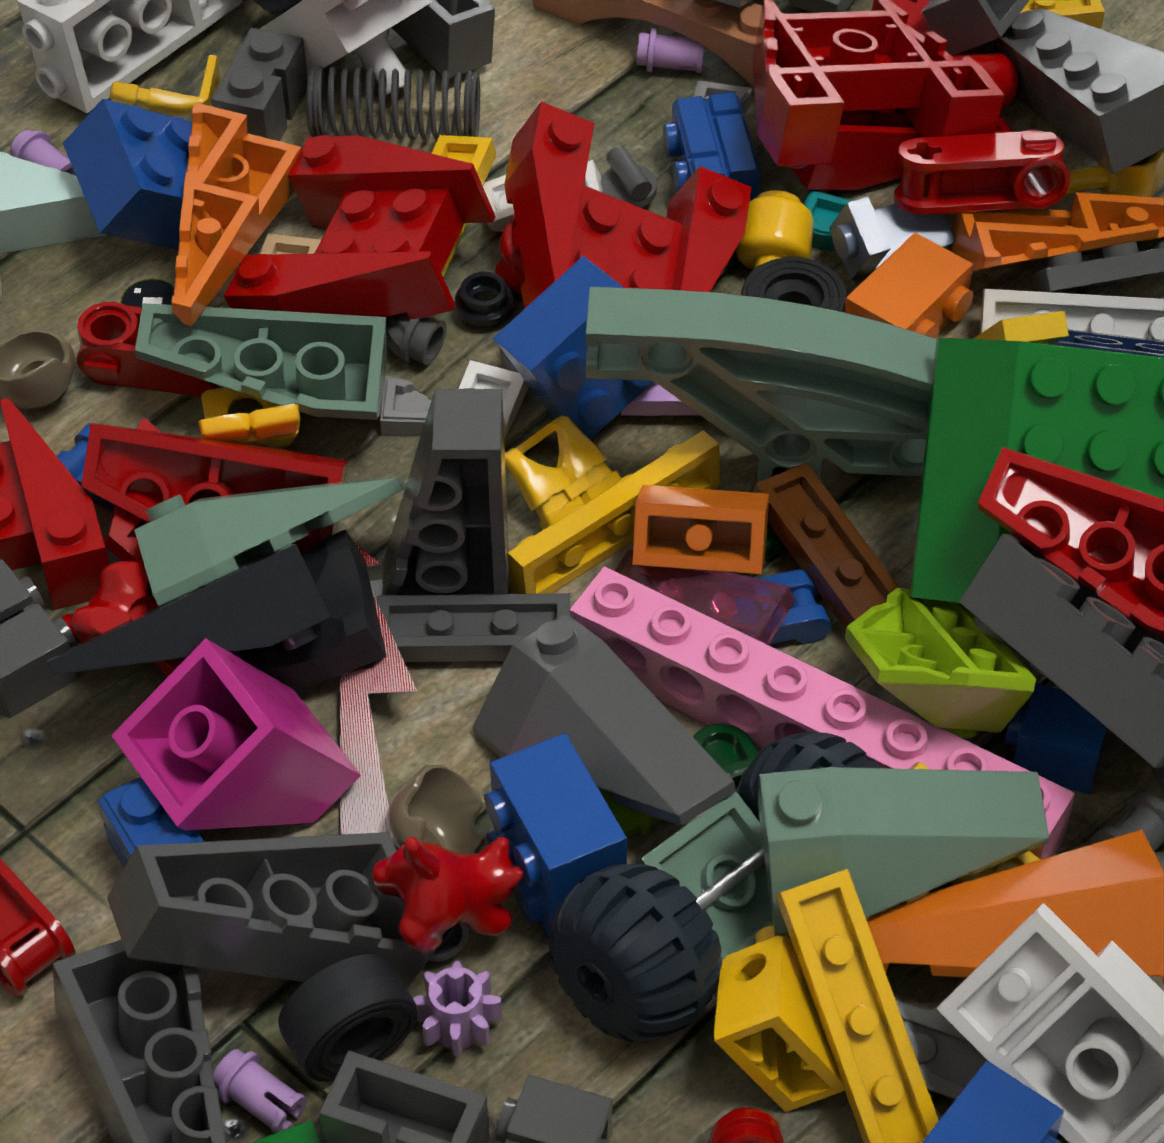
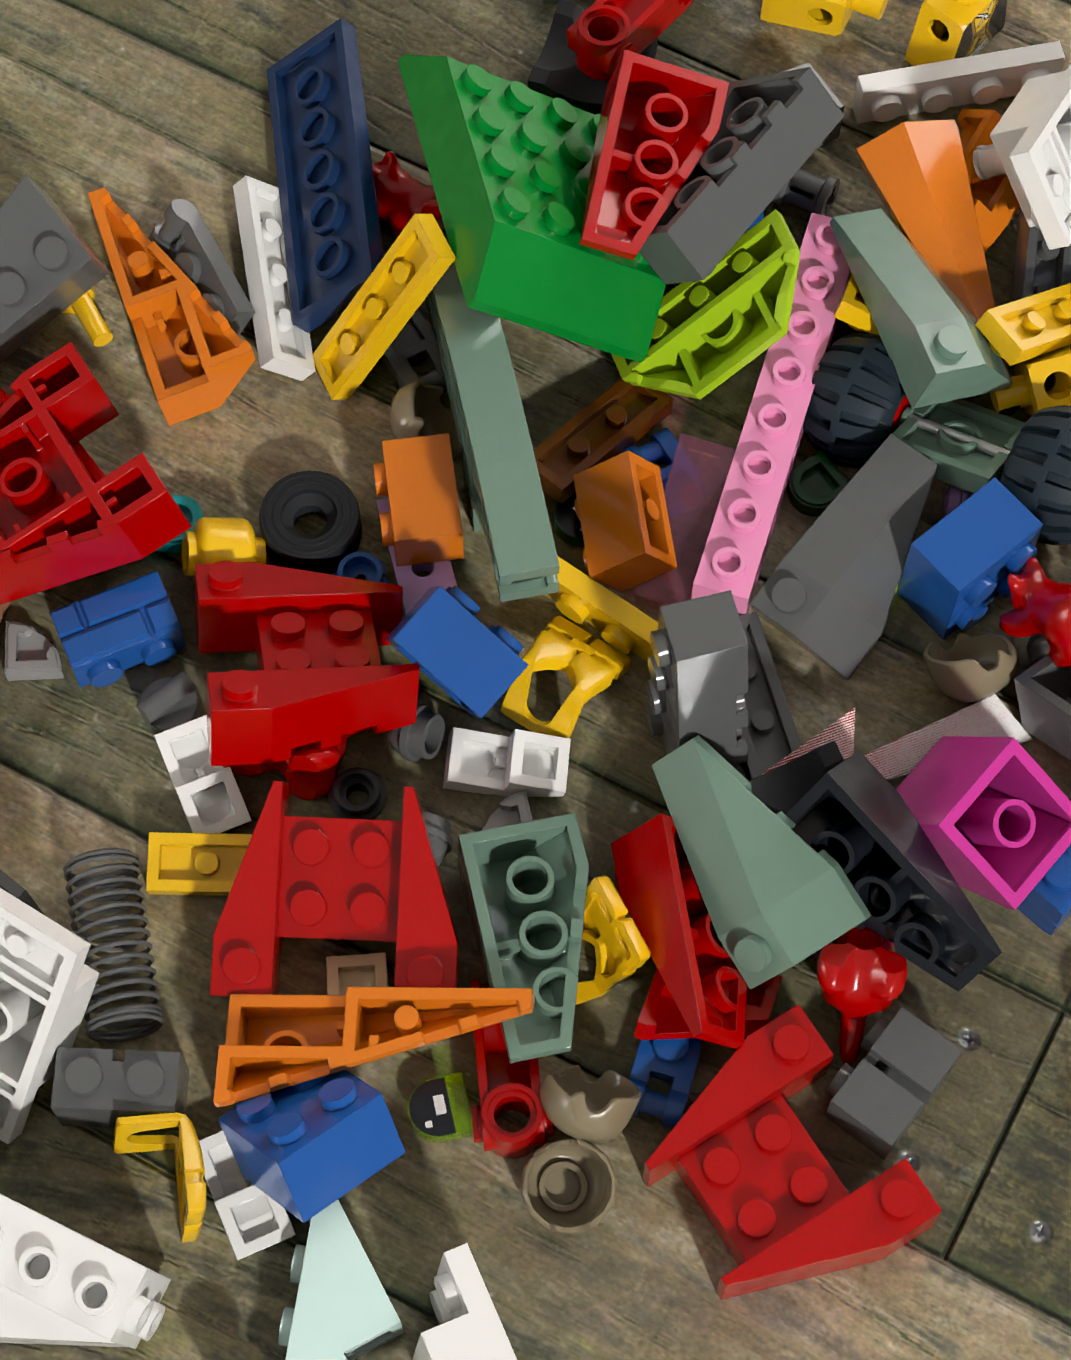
camera: 105 degrees left, 15 degrees up
lavender pin [10,130,76,175] -> none
sand blue bracket [829,196,955,280] -> none
orange brick [845,232,973,339] -> none
red piece [894,130,1071,215] -> none
none -> dark tan hair [540,1065,642,1143]

